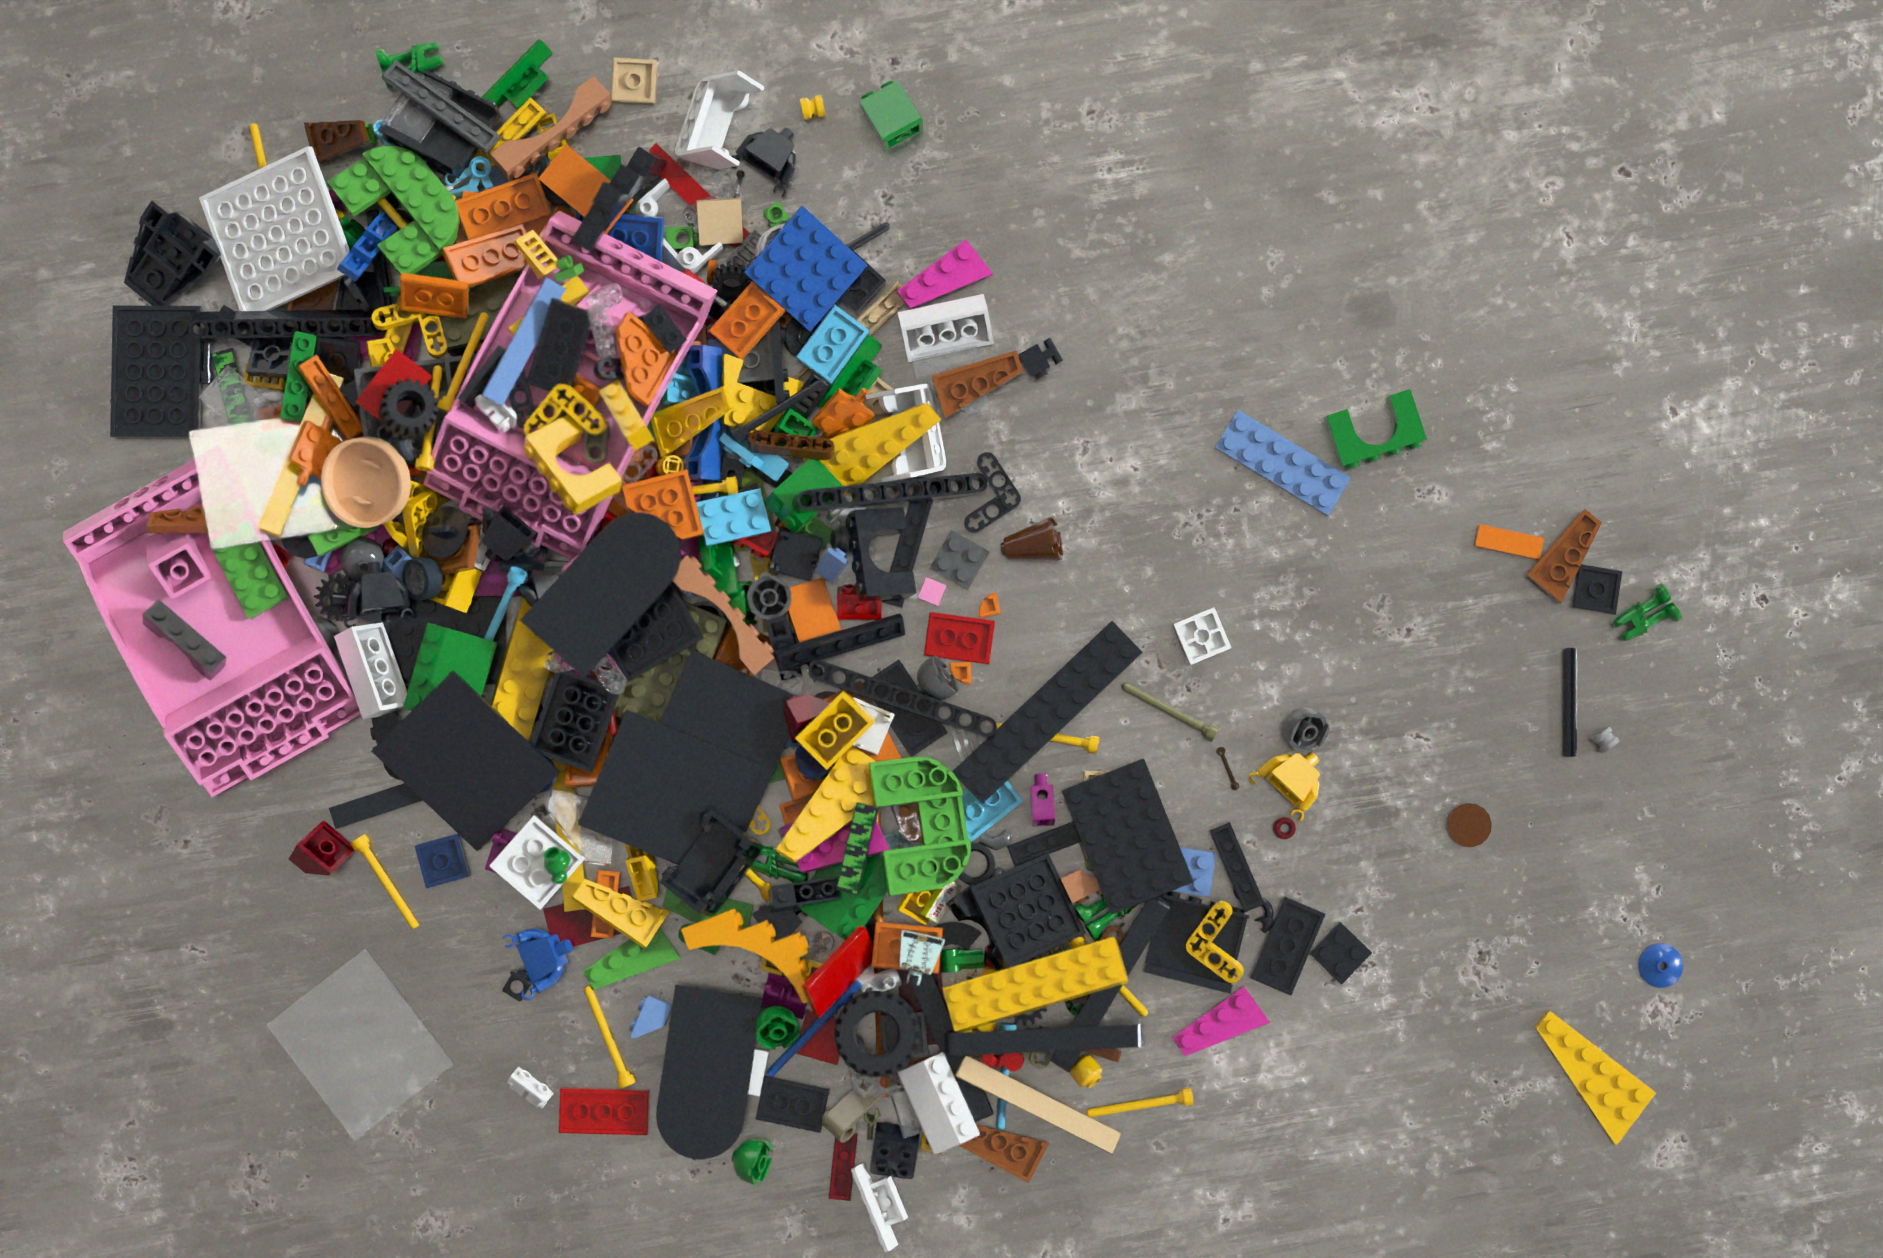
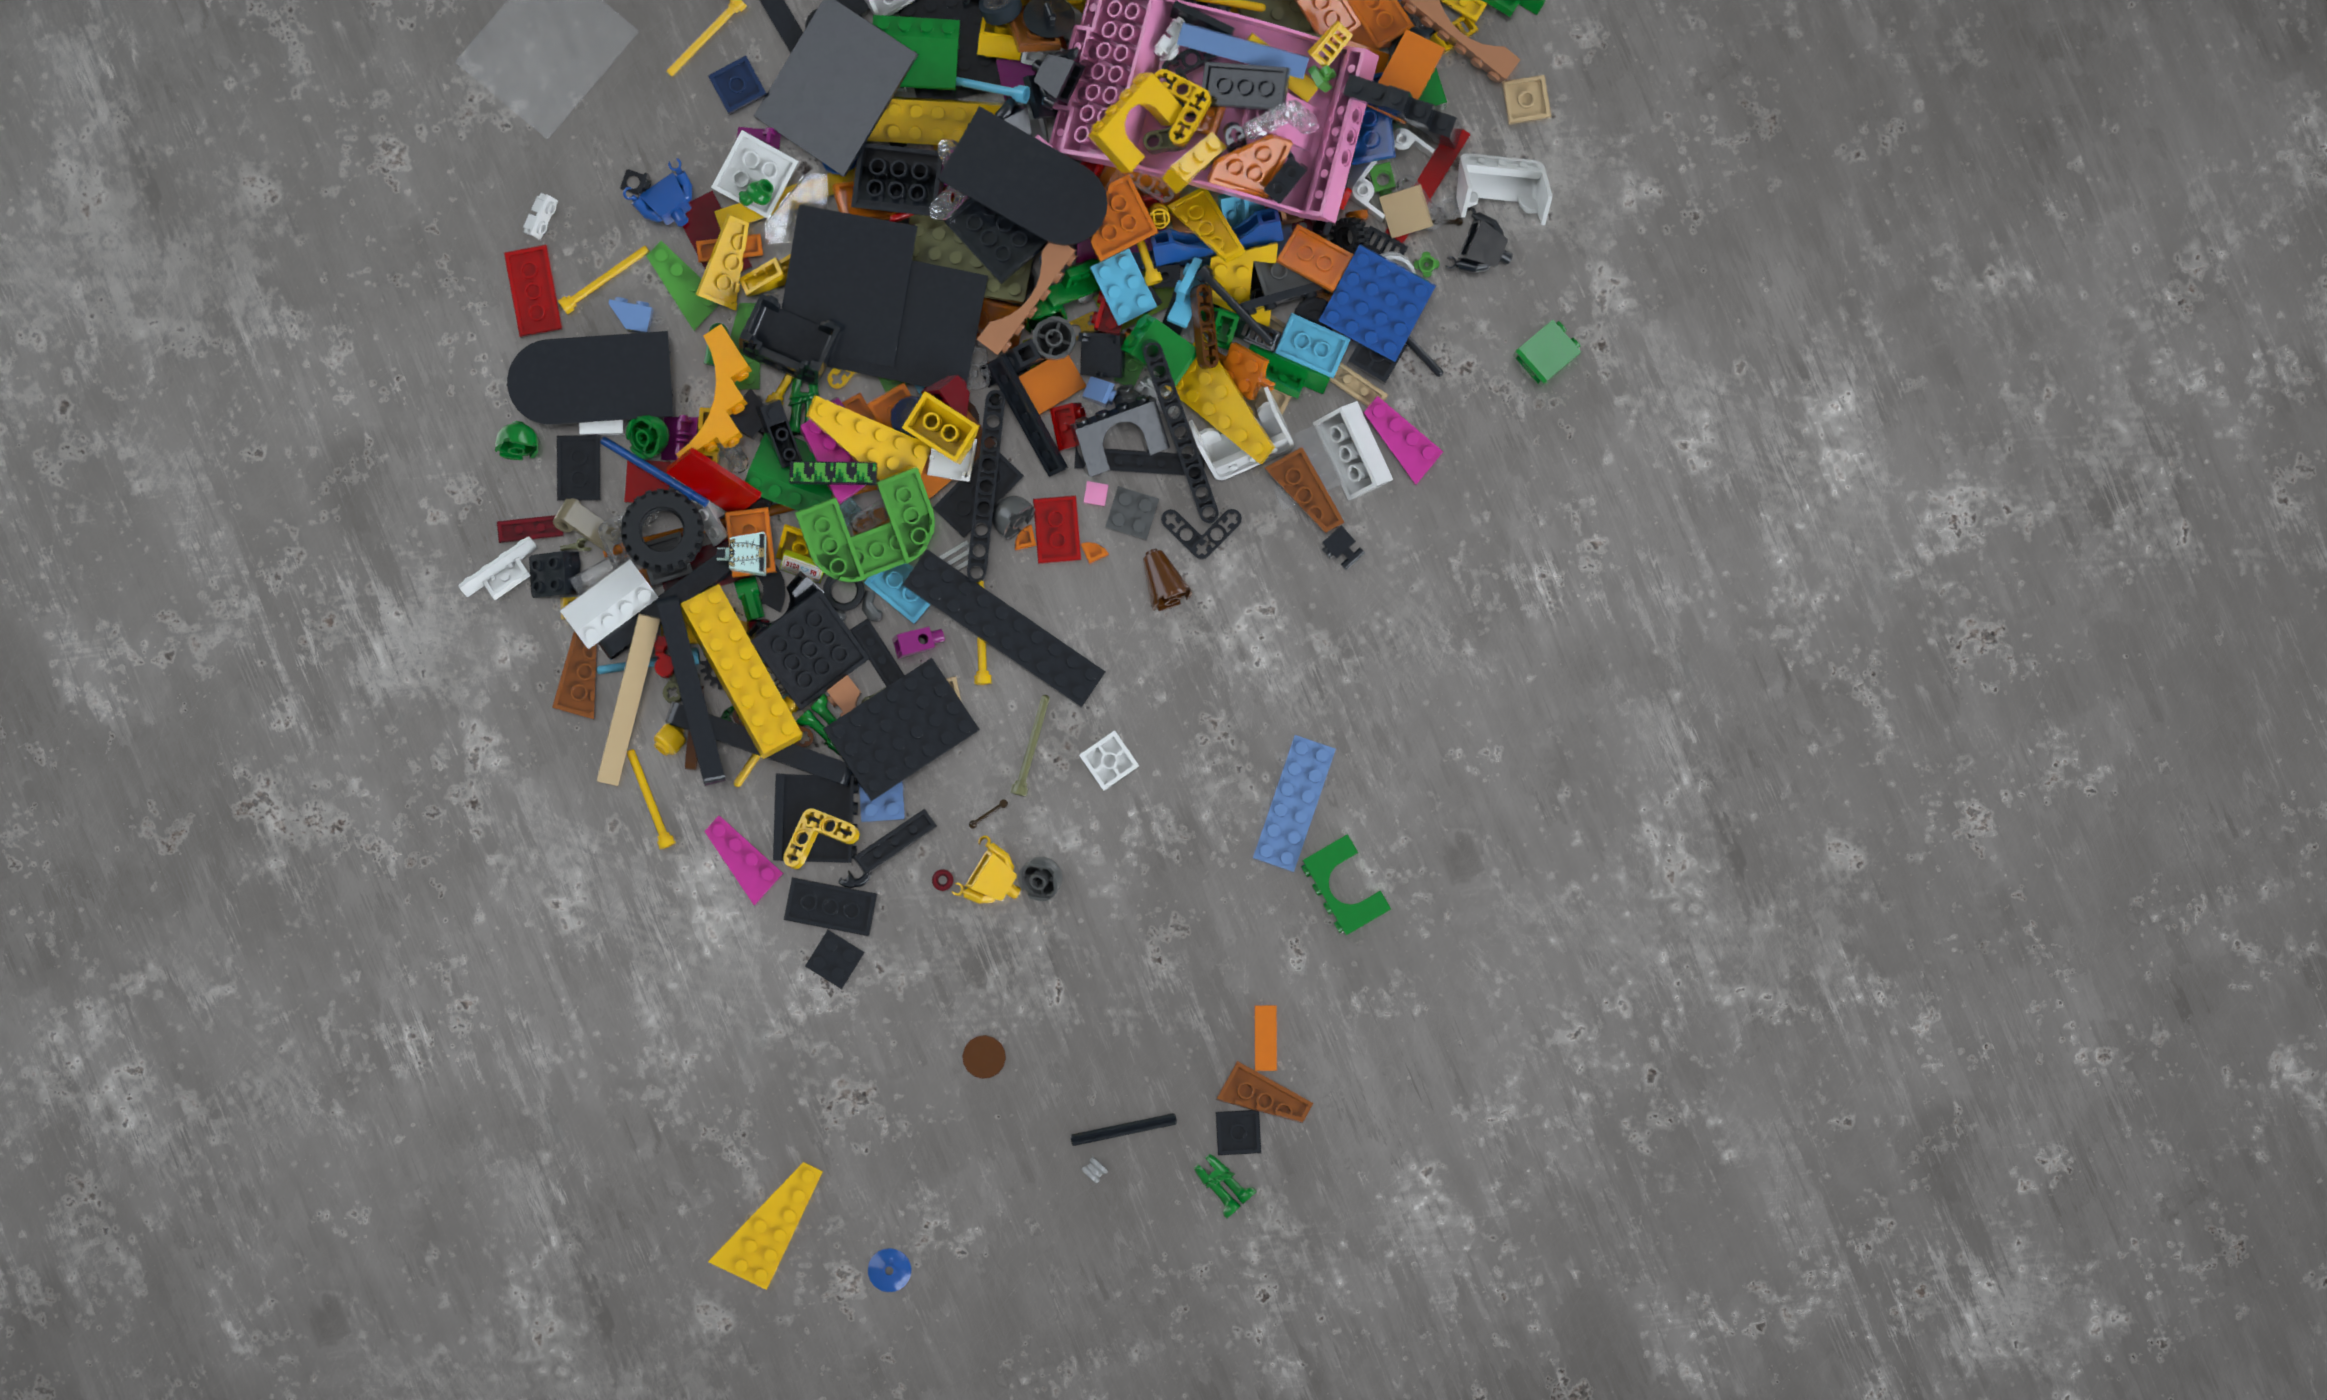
camera: 75 degrees right, 0 degrees up
yellow wheel [800,95,825,120] -> none

